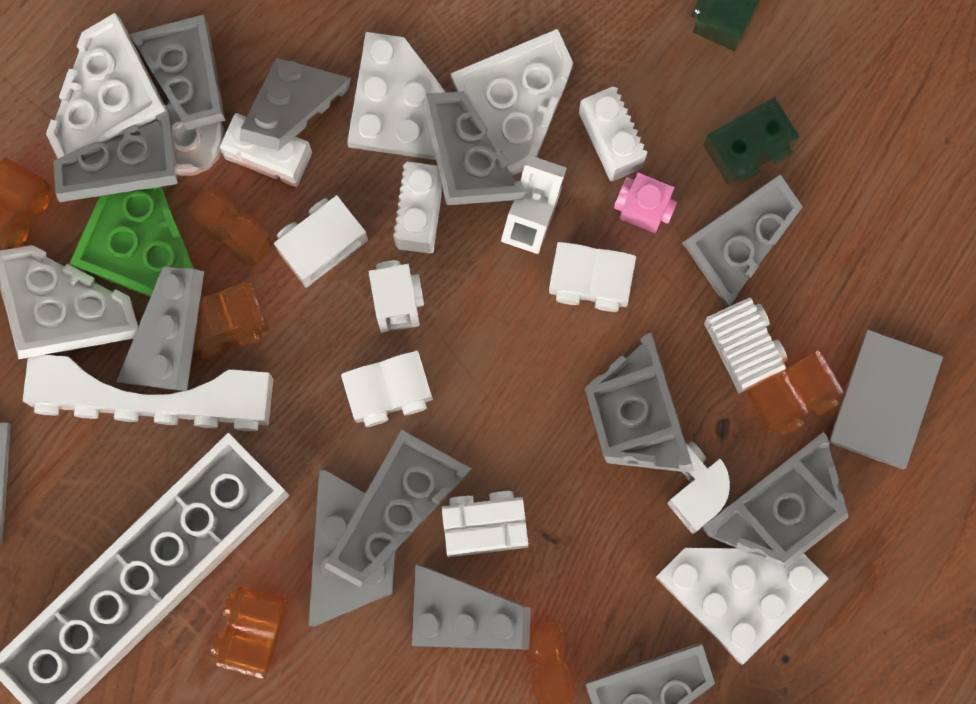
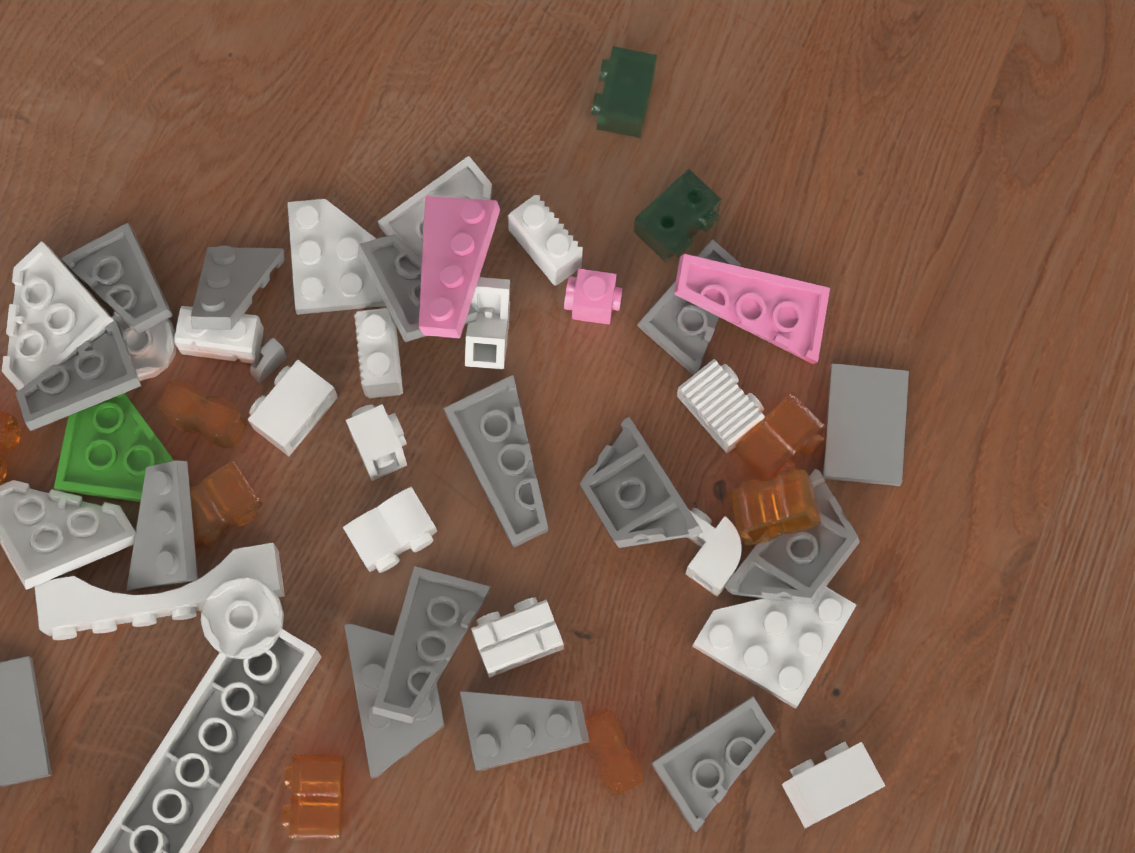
camera: 15 degrees left, 5 degrees down
white brick [549,242,636,312] -> none
none -> white tile [200,577,284,659]
none -> light grey tile [250,338,288,384]
none -> bright pink wing [419,196,501,338]
none -> light grey wing [443,375,548,548]
none -> bright pink wing [674,254,830,364]
none -> clear orange brick [730,469,821,545]

